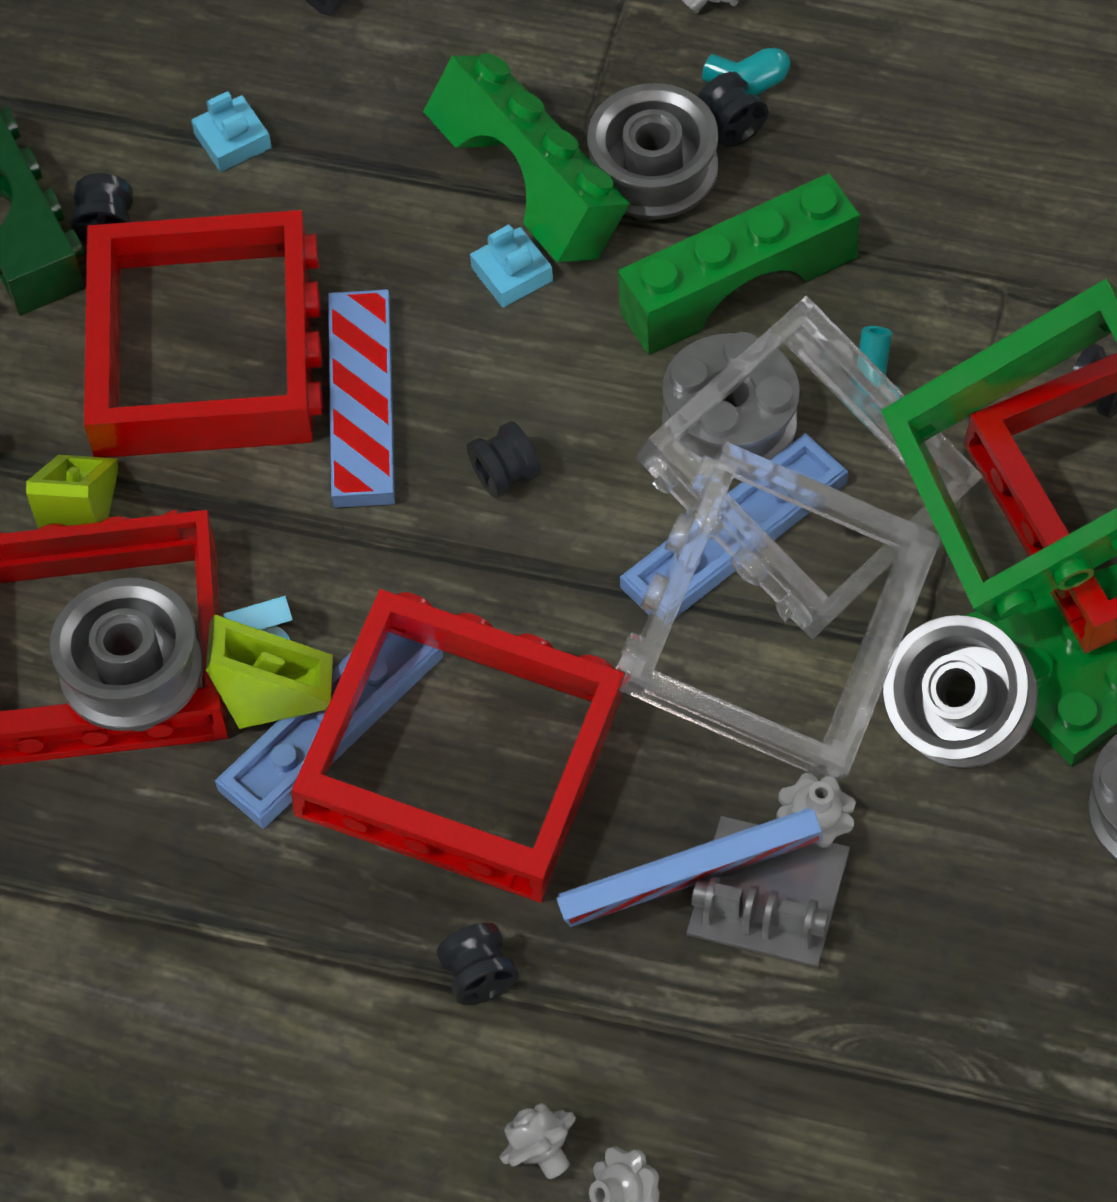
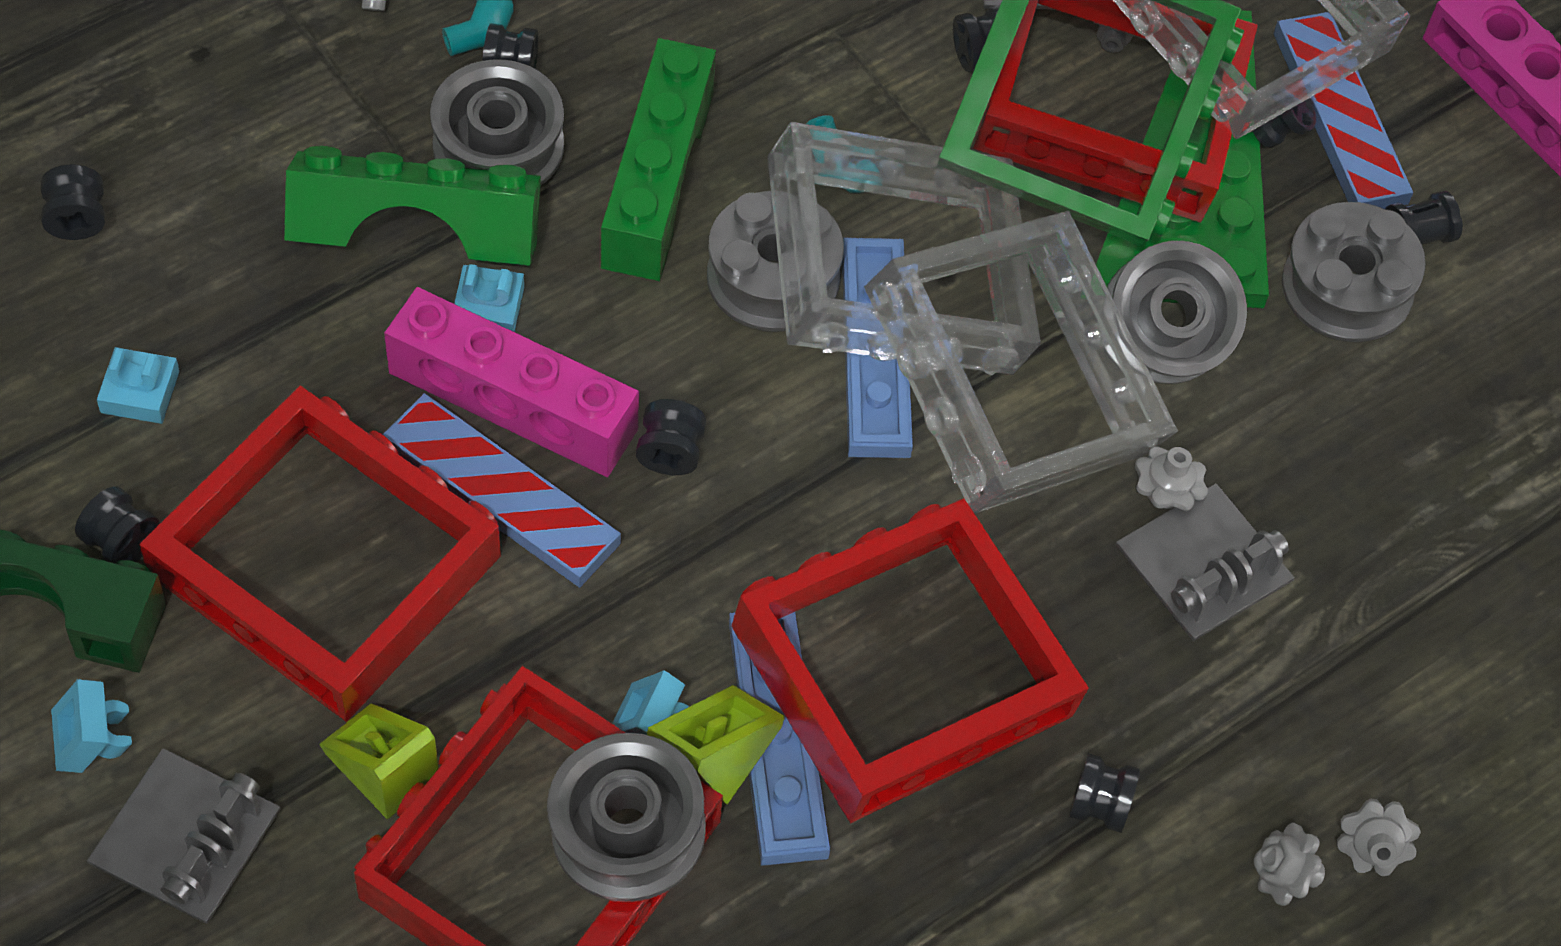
camera: 60 degrees left, 0 degrees up
medium blue tile [557,807,823,928] -> none
none -> dark pink brick [384,287,639,478]

